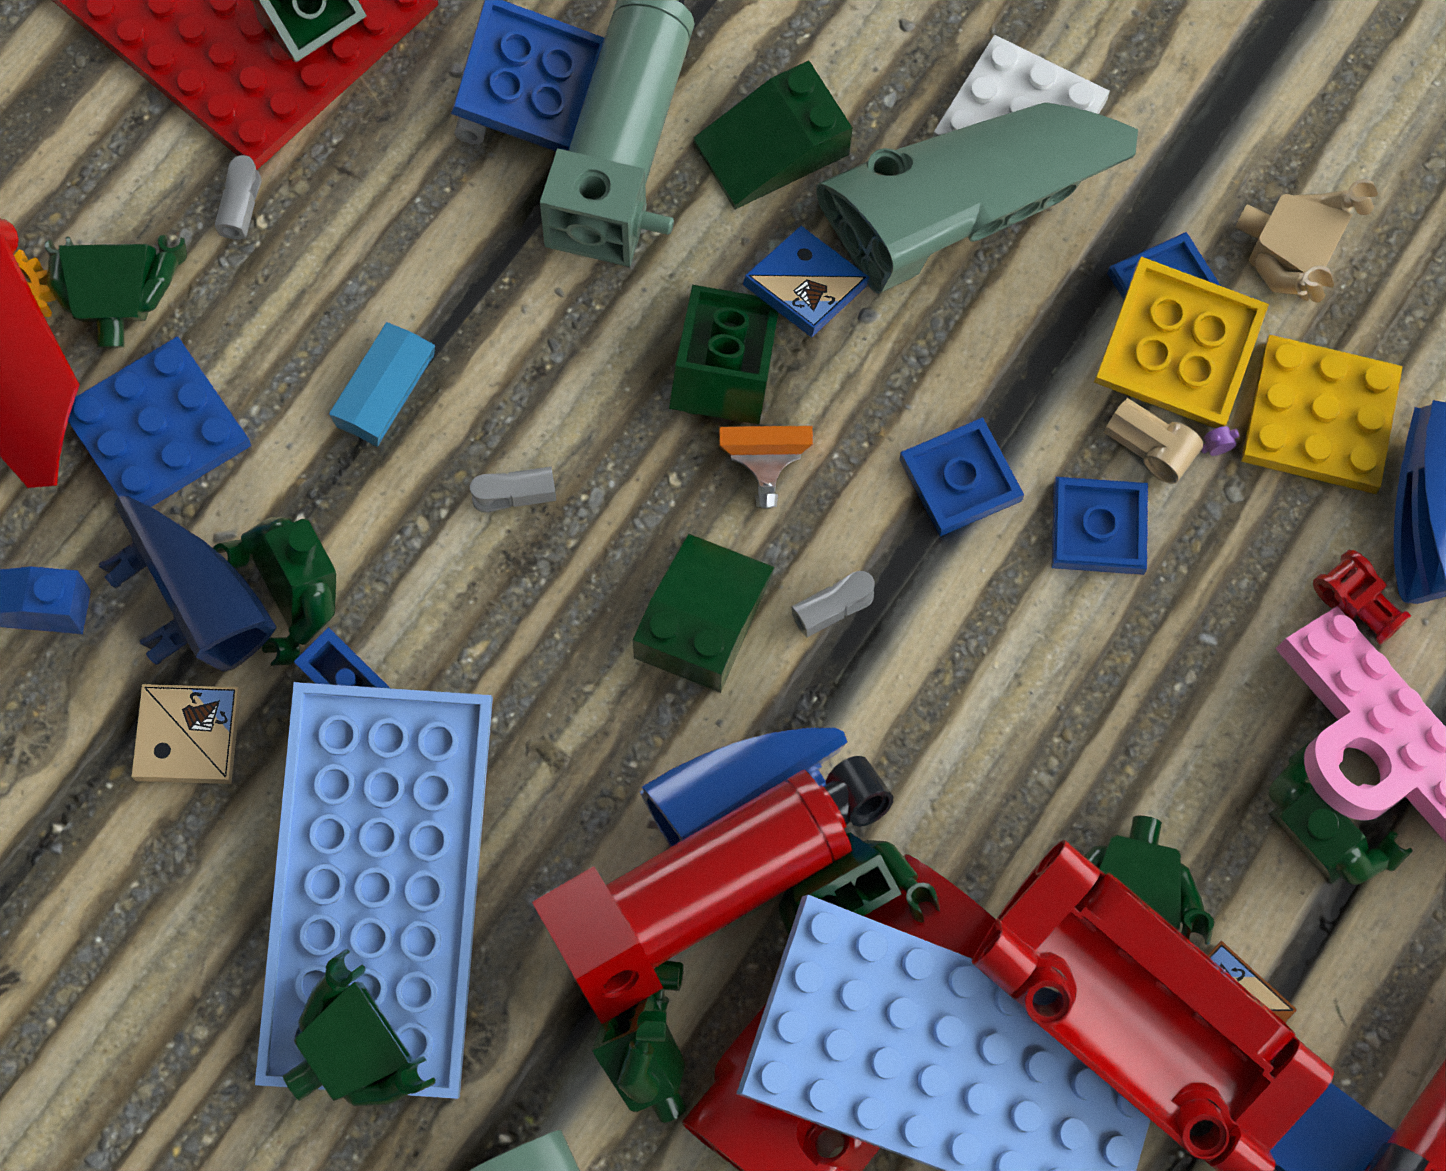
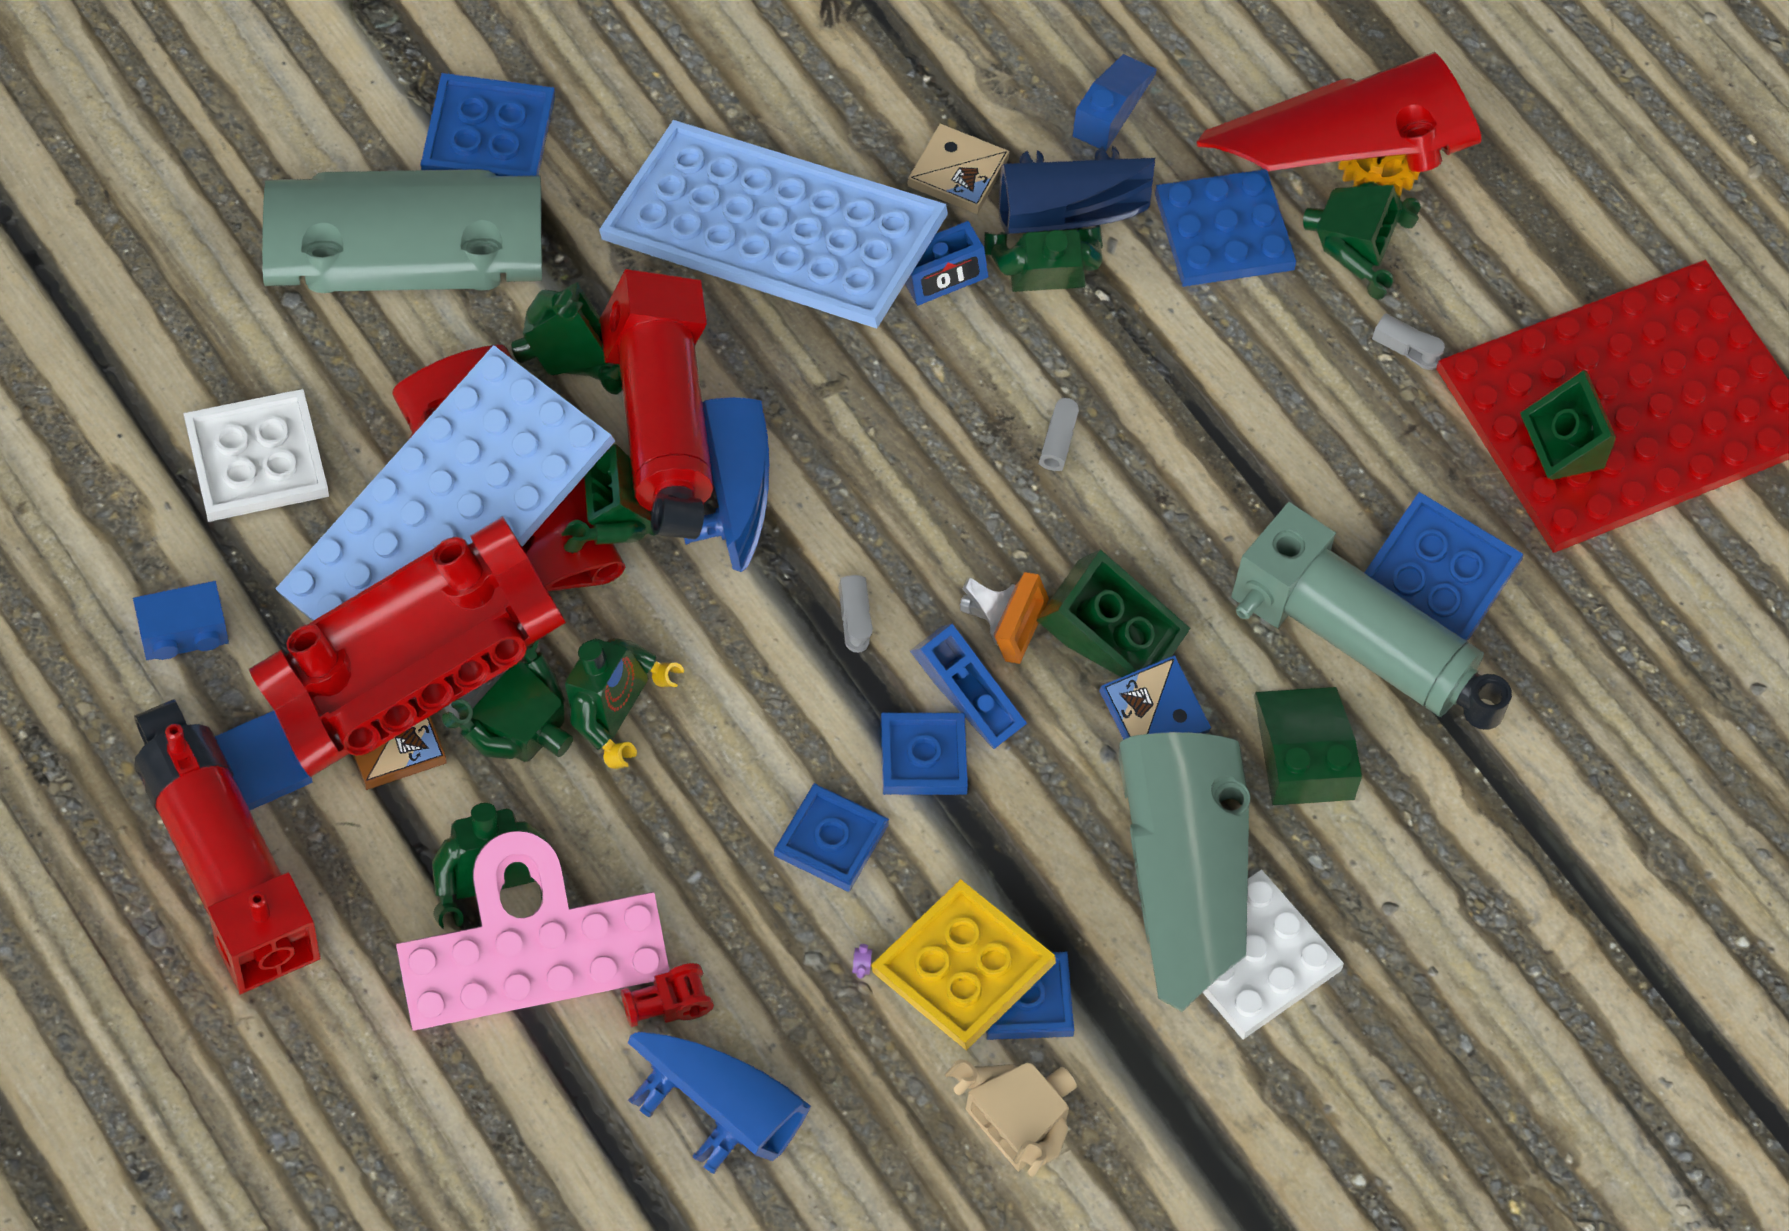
camera: 110 degrees right, 10 degrees down
dark green torso [282,949,436,1106] -> none
dark azure piece [329,322,435,447] -> none
dark green slope [632,534,774,693] -> none
tan piece [1104,398,1203,484] -> none
yellow plate [1241,334,1403,494] -> none
none -> dark green torso [565,638,684,769]
none -> blue slope [910,624,1027,749]

